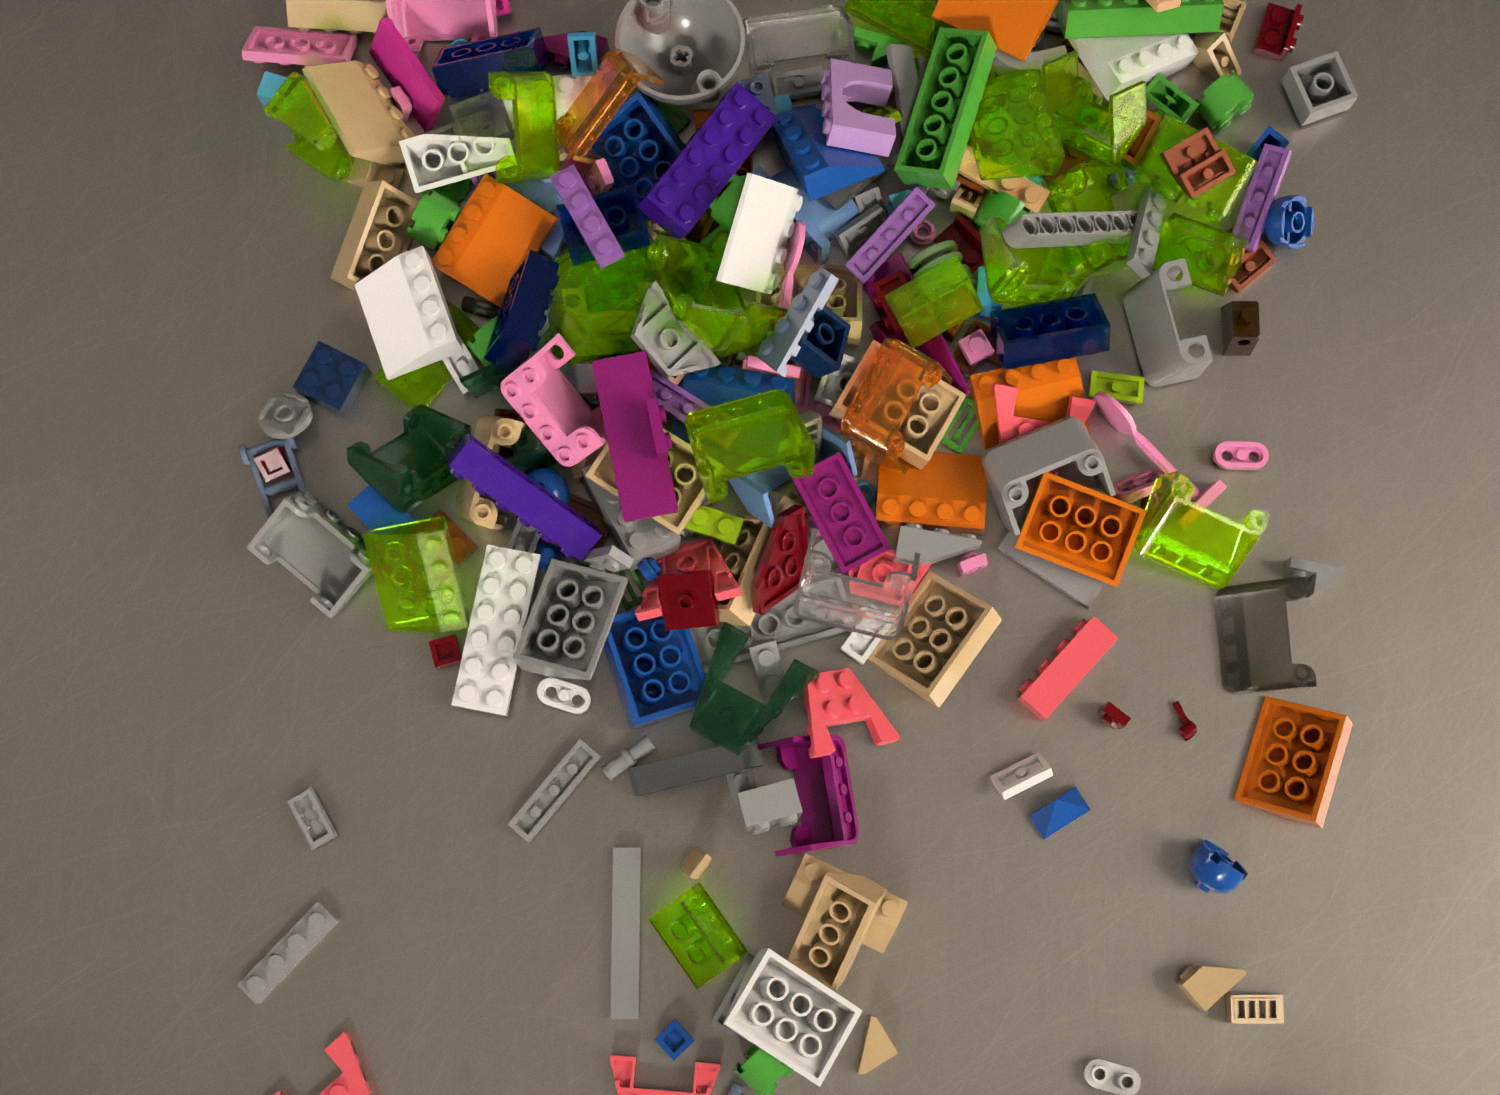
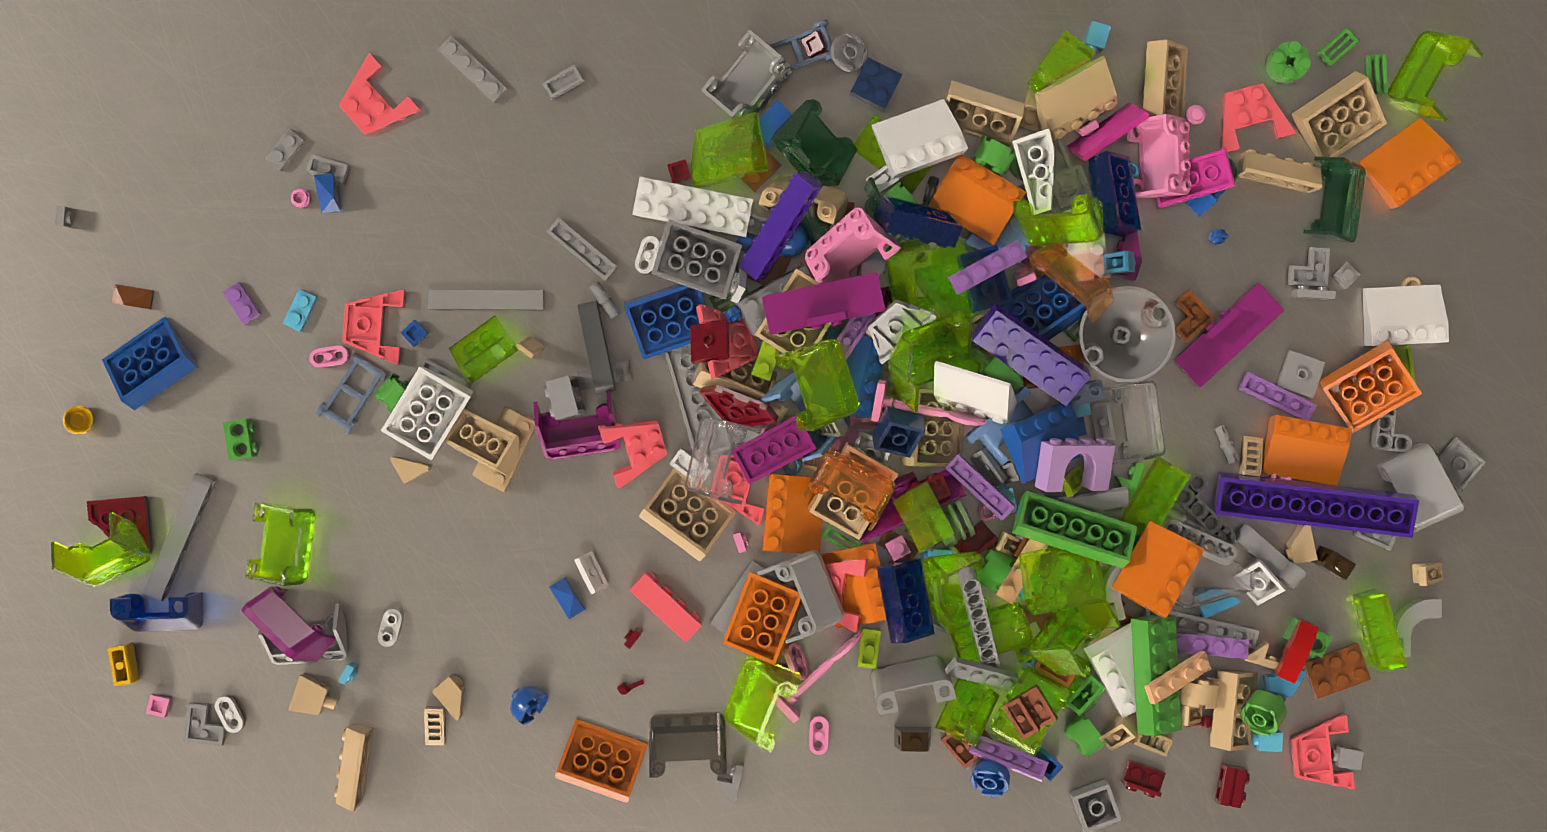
camera: 85 degrees right, 10 degrees up
bright pink plate [241,26,358,67] -> none
clear green wing [689,622,819,755] -> none
light grey plate [748,638,789,699] -> none
sand blue wing [755,267,839,377] -> none
light grey slope [893,523,982,567] -> none

